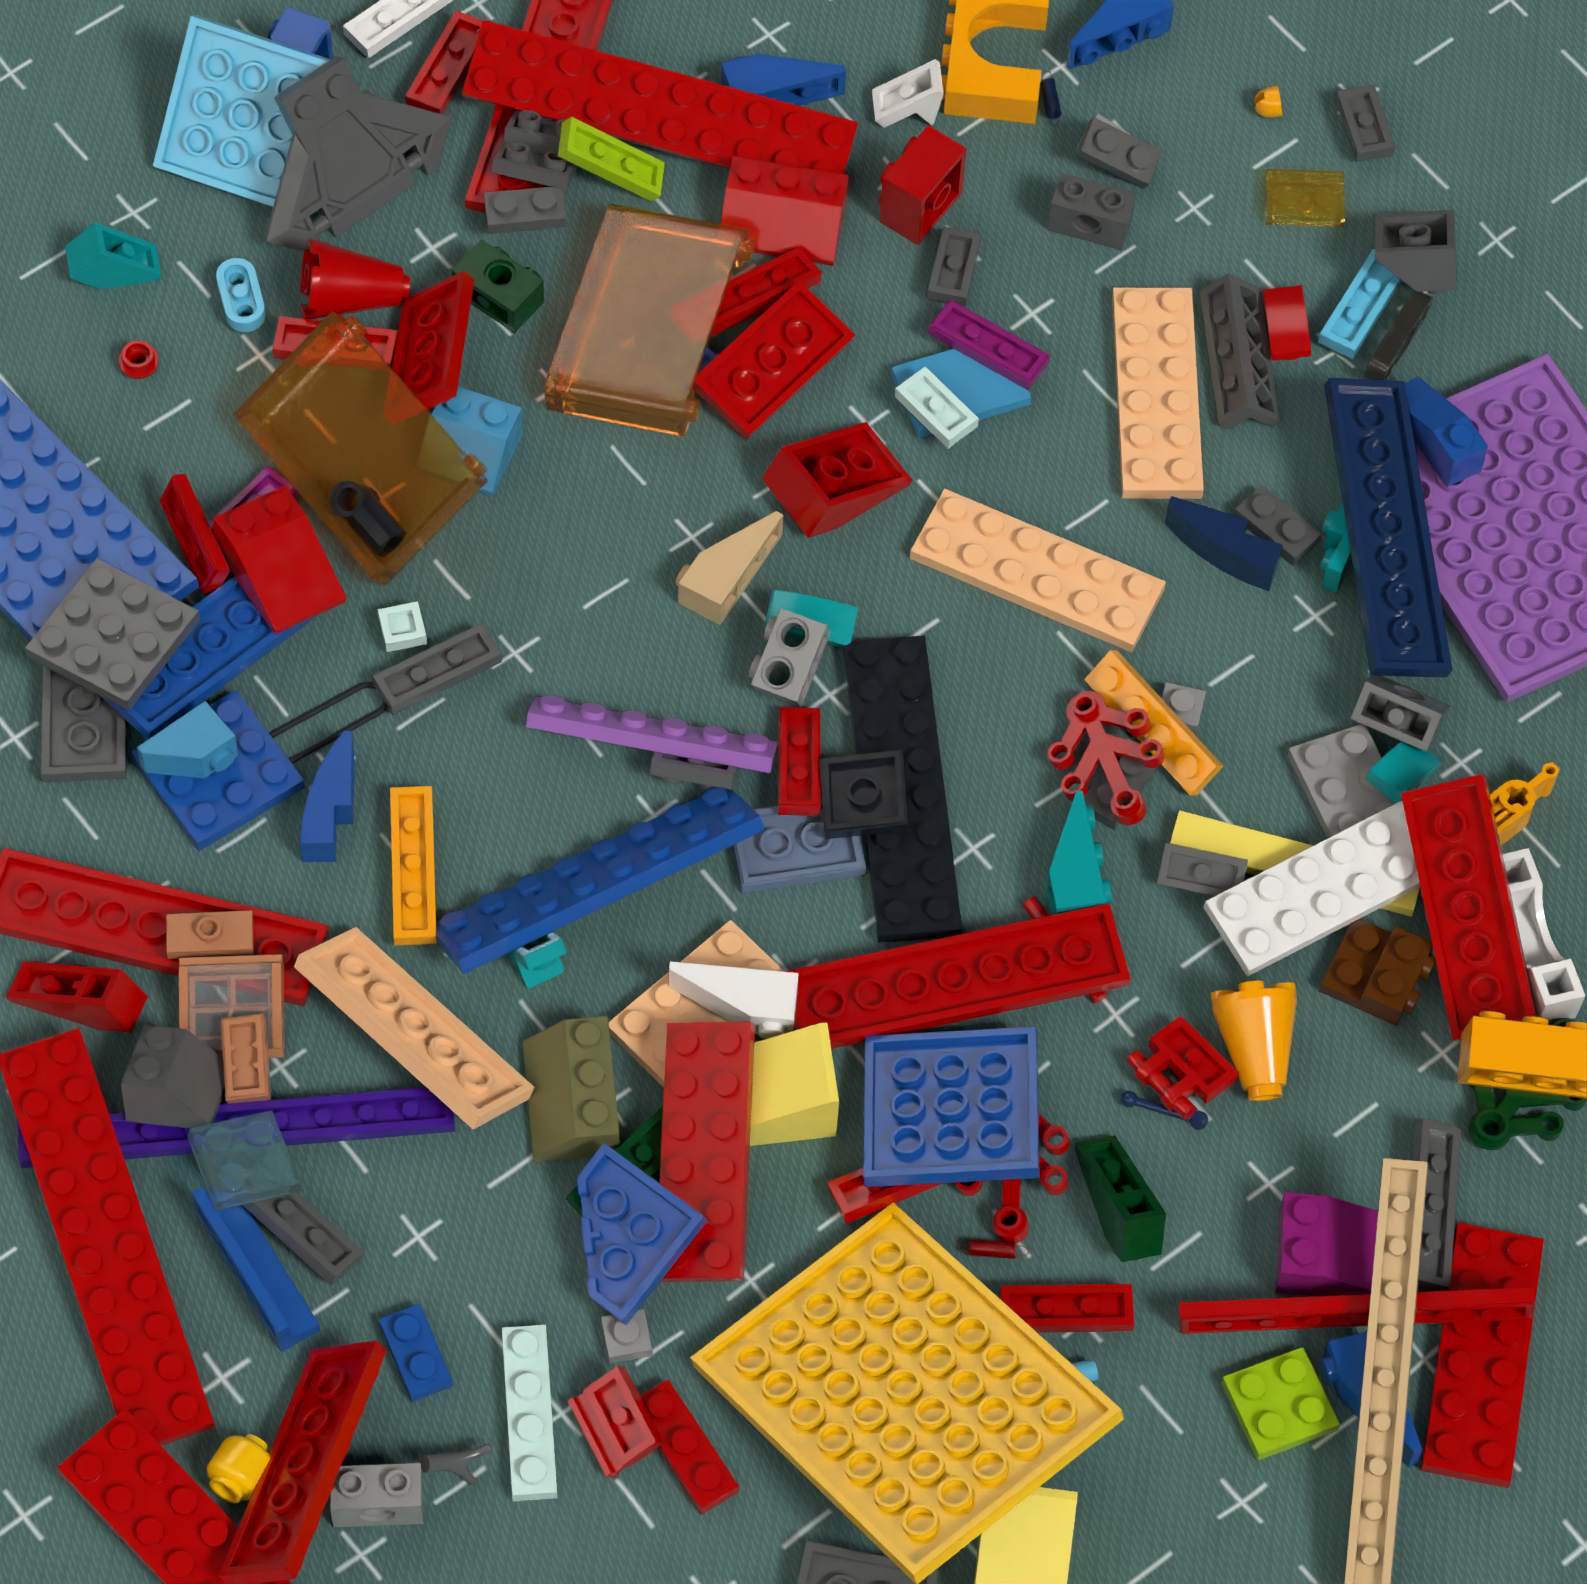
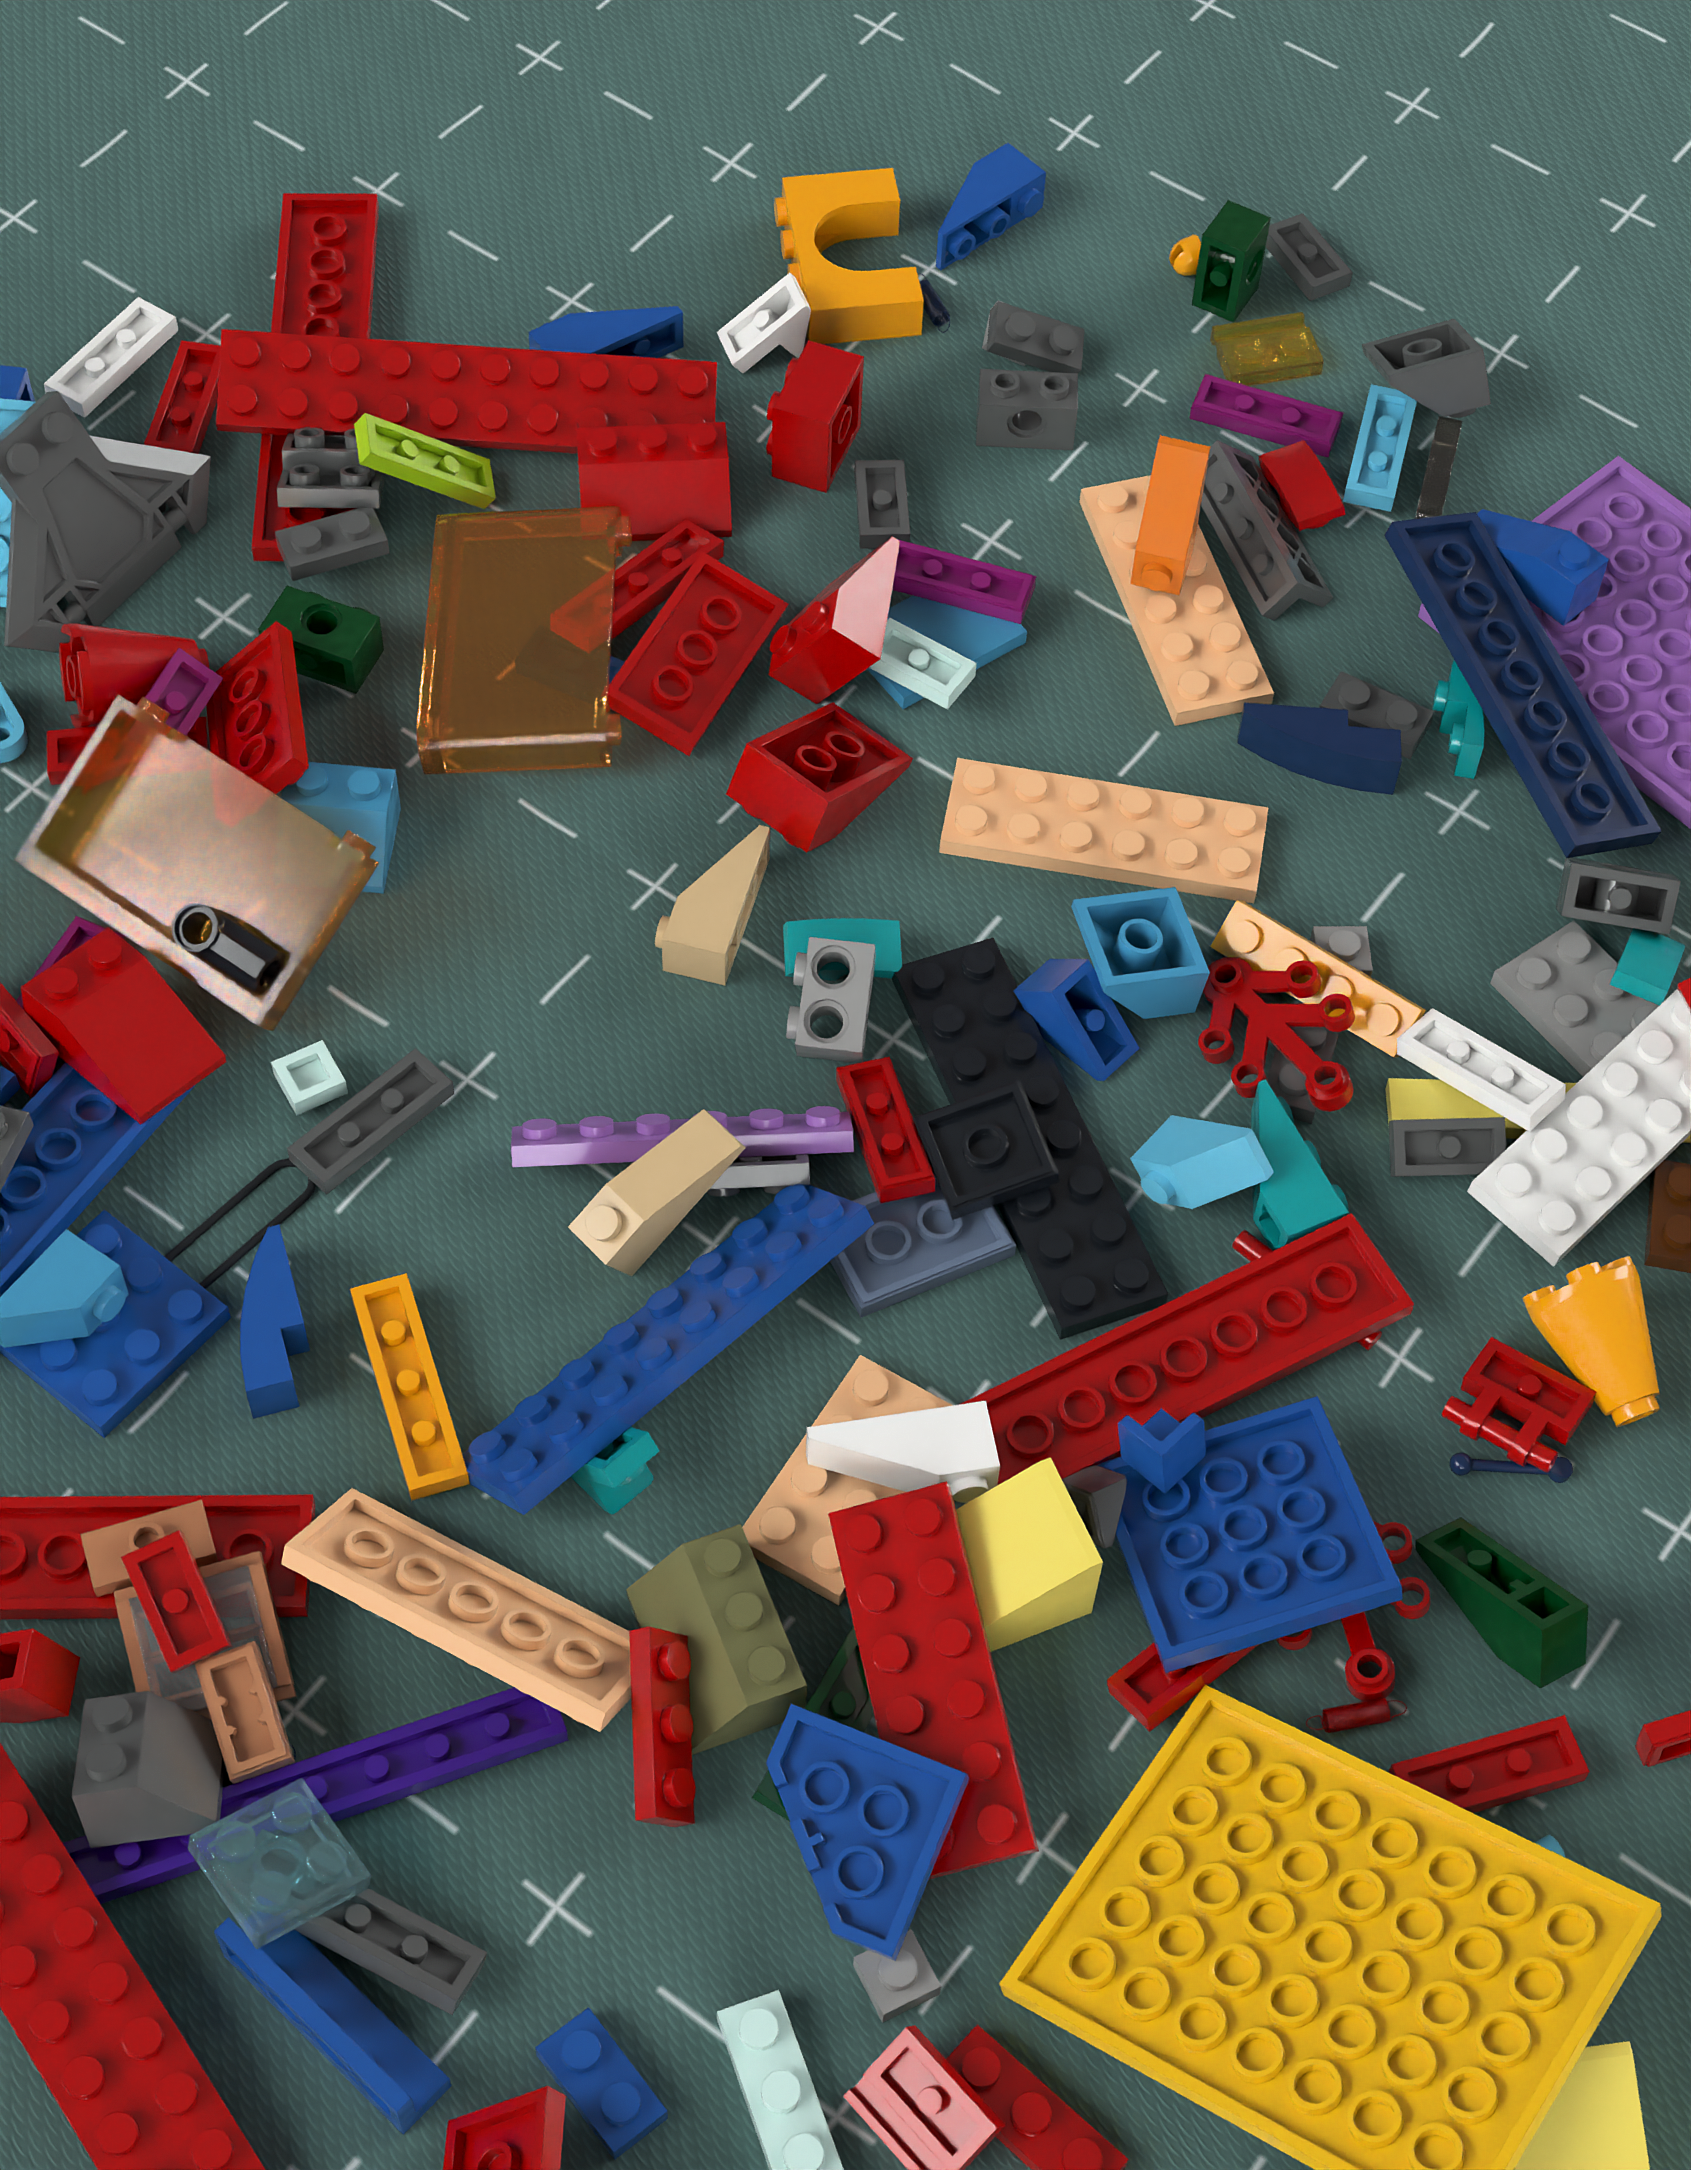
camera: 15 degrees left, 5 degrees down
none -> red plate [121,1530,232,1674]
none -> magenta plate [122,648,223,762]
none -> tan slope [568,1109,746,1276]
none -> red plate [629,1626,696,1827]
none -> red slope [768,536,900,704]
none -> blue slope [1013,959,1140,1081]
none -> dark grey slope [1062,1465,1127,1549]
none -> dark azure slope [1071,887,1210,1019]
none -> blue panel [1118,1408,1206,1494]
none -> orange slope [1130,435,1211,596]
none -> medium azure slope [1130,1115,1274,1209]
none -> magenta tile [1189,374,1344,458]
none -> dark green brick [1191,200,1271,323]
none -> white plate [1397,1008,1566,1132]

